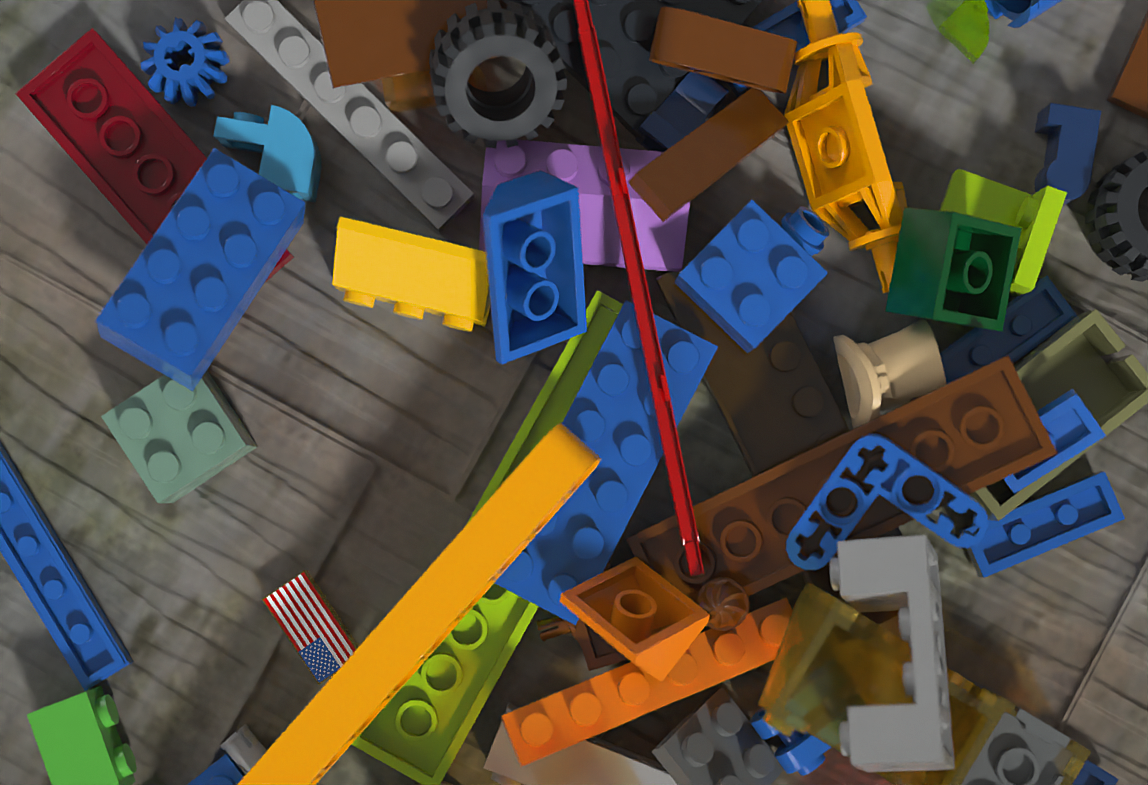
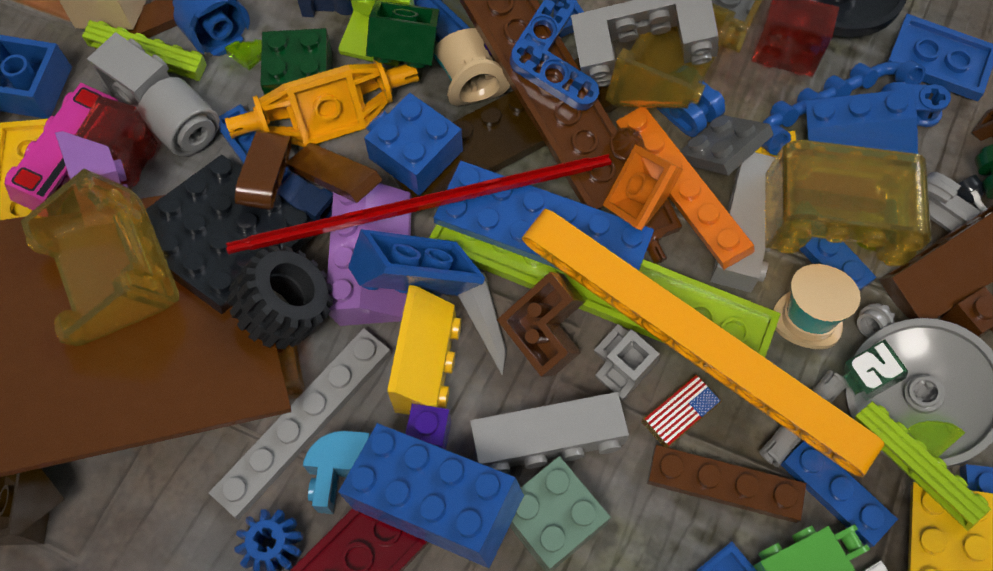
camera: 90 degrees left, 20 degrees down
none -> dark green brick [260,28,333,95]
none -> dark purple brick [406,403,451,450]
none -> light grey bar [458,272,507,375]
none -> light grey brick [470,392,629,473]
none -> reddish brown brick [497,272,586,377]
none -> light grey brick [594,324,660,401]
none -> reddish brown plate [647,445,806,523]

